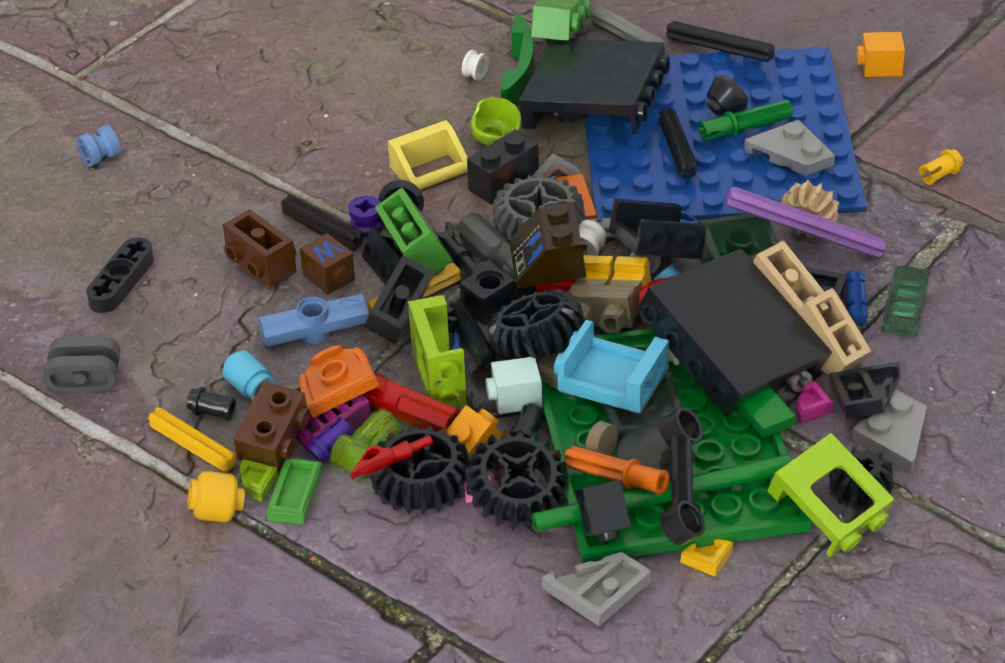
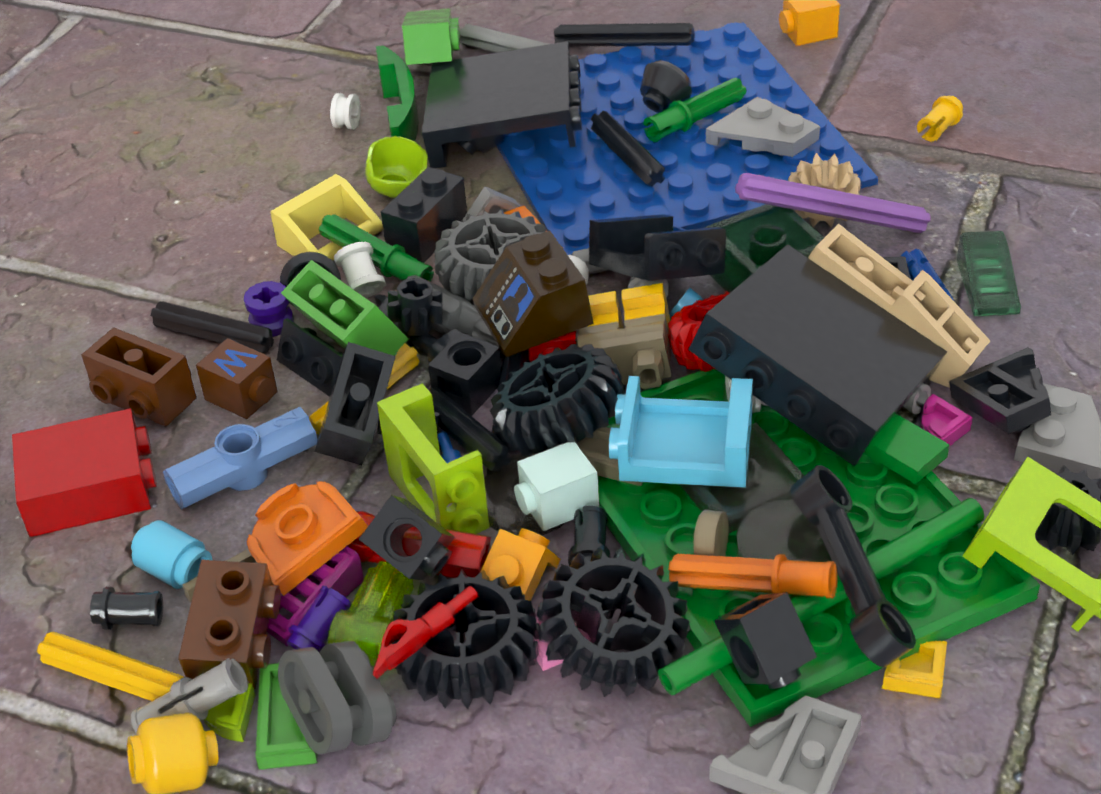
camera: 15 degrees left, 0 degrees up
none -> red brick [12,408,157,537]
none -> light grey pin [131,658,248,733]
none -> dark grey brick [278,640,396,754]
none -> green axle [319,215,434,282]
none -> white bush [334,242,386,298]
none -> black brick [359,495,455,580]
none -> black gear [387,278,443,336]

